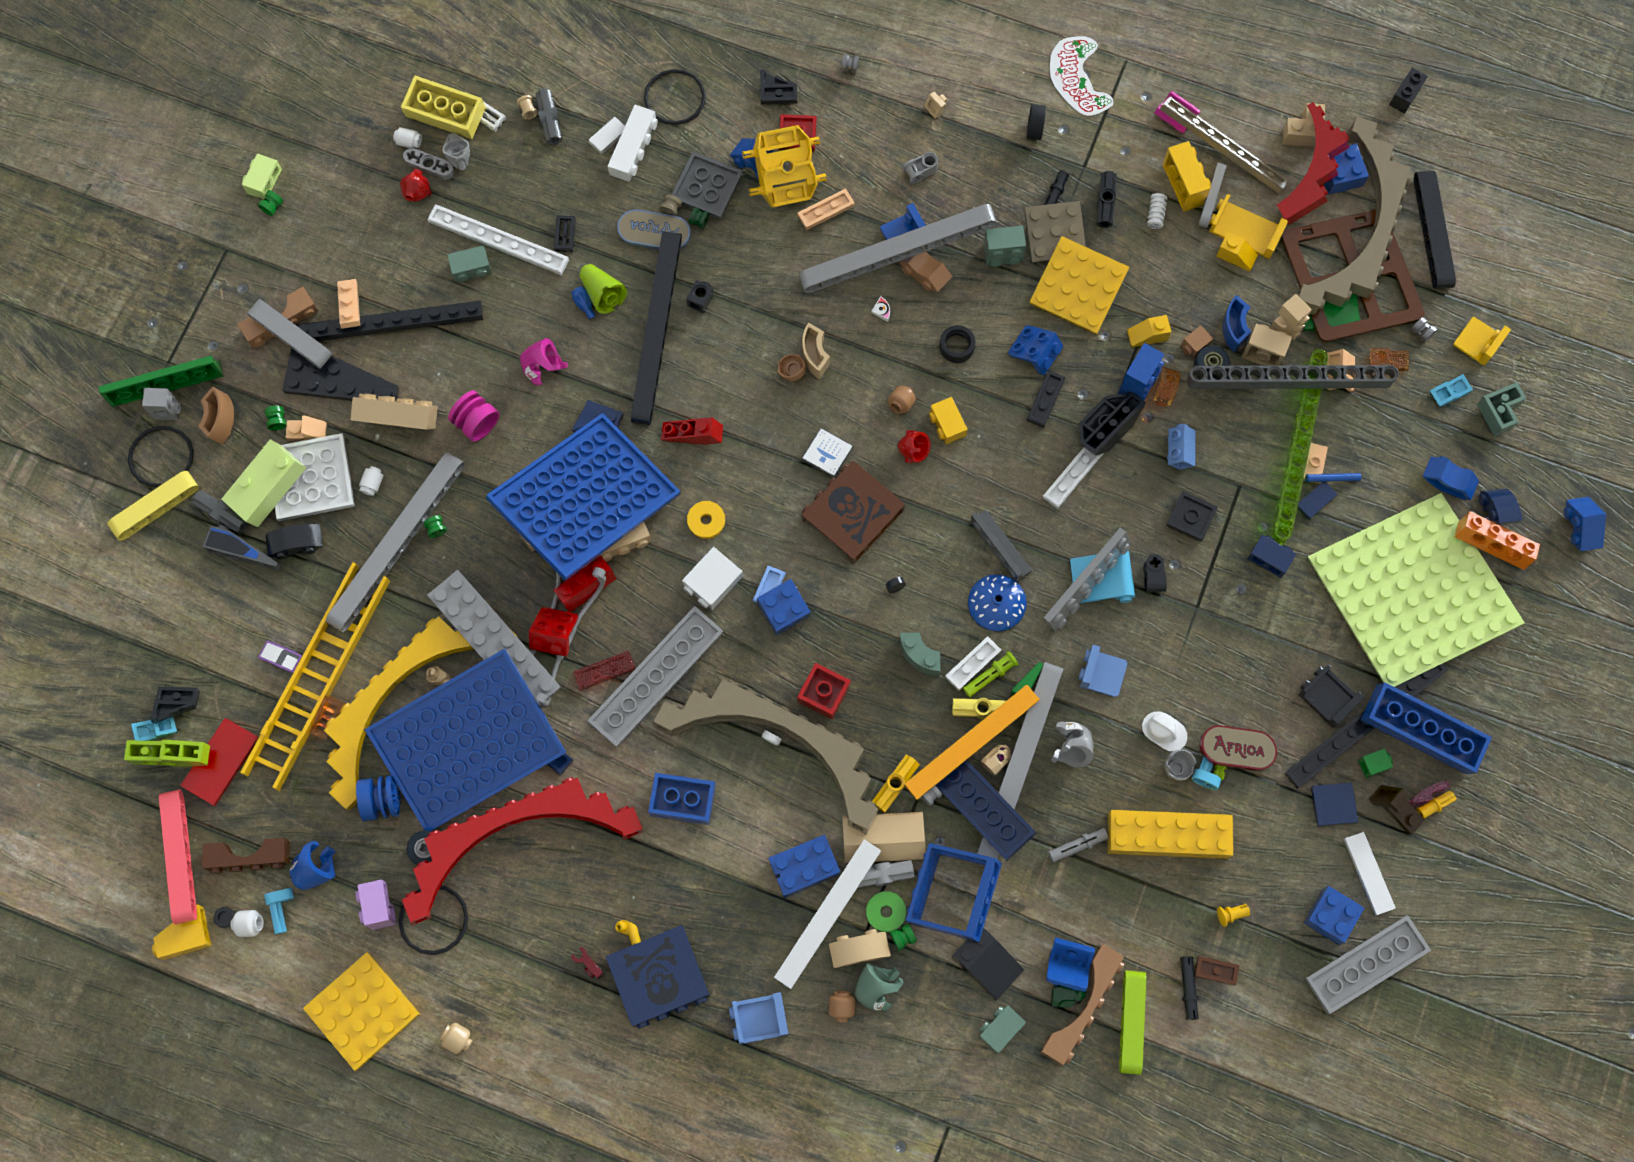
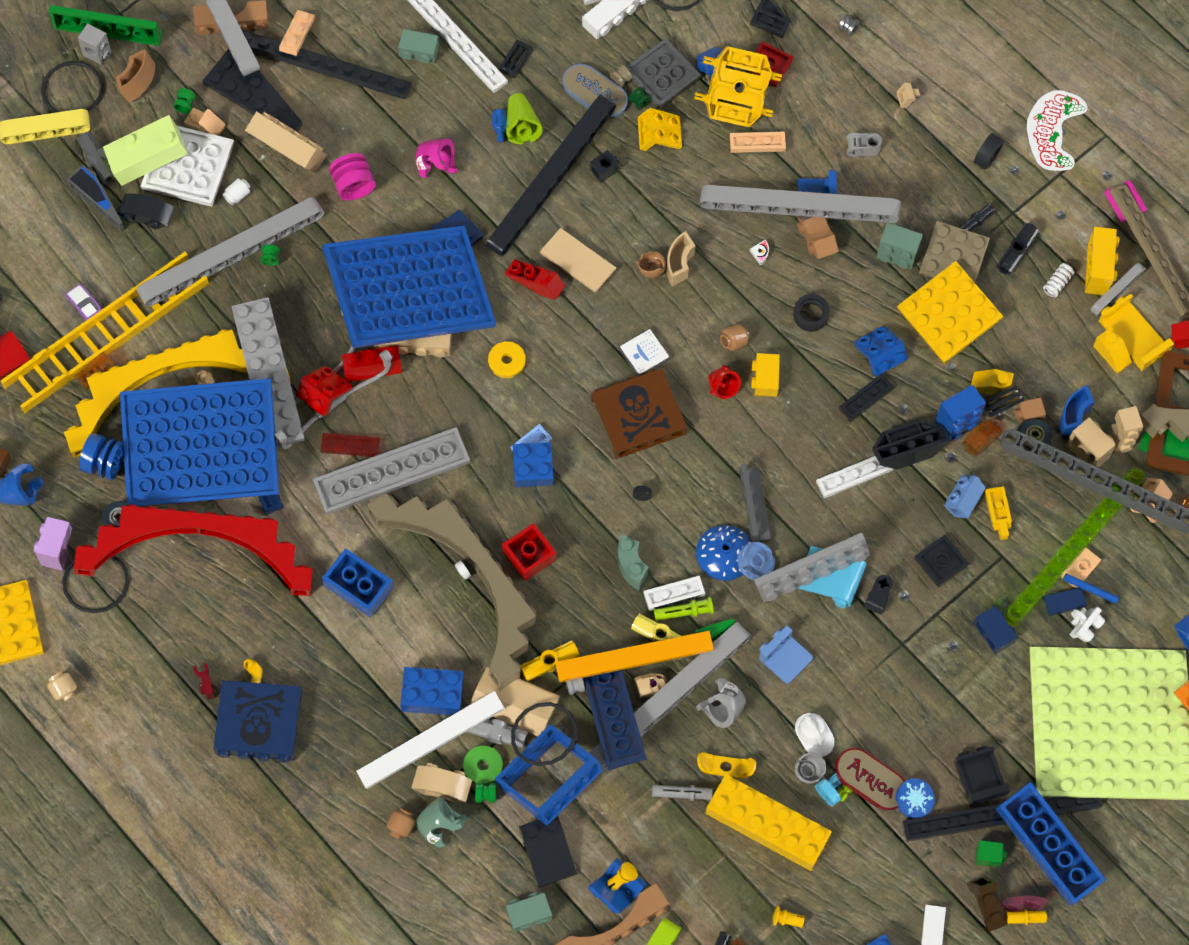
camera: 25 degrees right, 5 degrees down
white brick [682,547,743,610] -> none
medium blue panel [729,992,789,1044] -> none
dark green rock [1051,985,1086,1008] -> none
dark blue tile [1311,782,1359,827] -> none
none -> black piece [511,702,577,766]
none -> tan piece [540,228,616,293]
none -> yellow pin [607,862,638,891]
none -> yellow bracket [638,108,682,151]
none -> yellow piece [697,752,756,778]
none -> medium blue tile [737,542,775,580]
none -> blue tile [895,778,935,819]
none -> black tile [984,383,1024,417]
none -> yellow hinge [984,486,1012,540]
none -> white hips [1069,607,1105,642]

